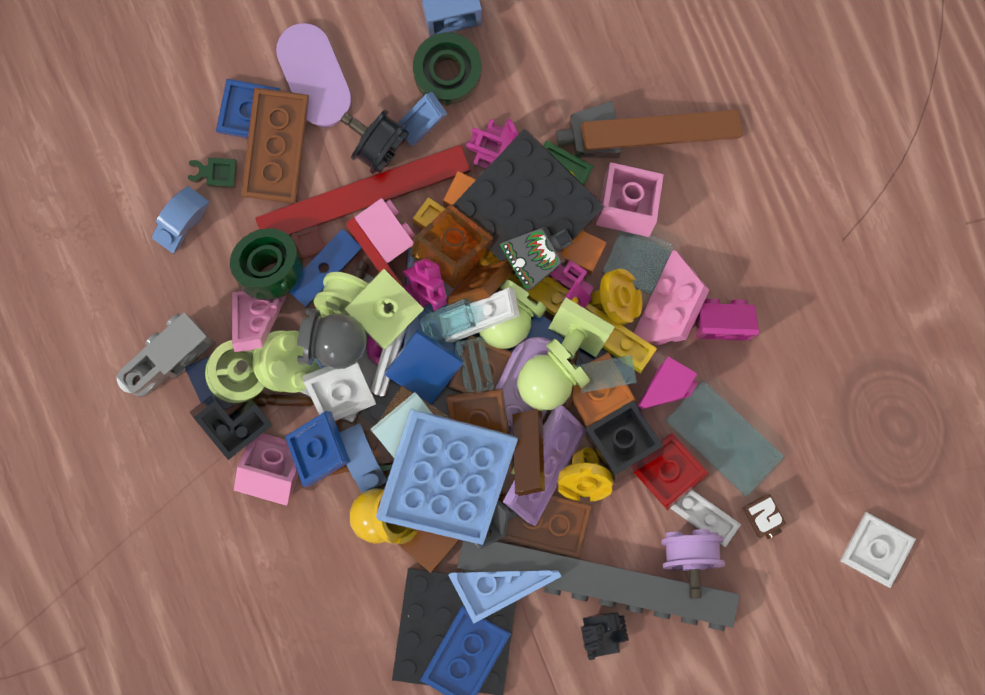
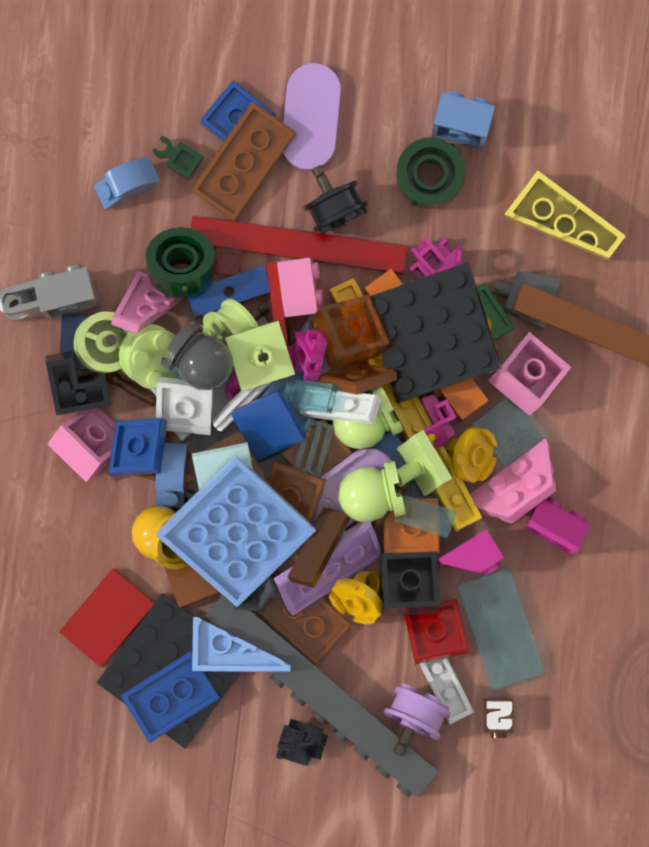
camera: 35 degrees right, 0 degrees up
medium blue tile [398,92,447,146] -> none
torso [500,227,573,291] -> none
white tile [839,512,916,588] -> none
none -> red tile [59,569,154,668]
none -> light yellow wedge [505,171,626,260]

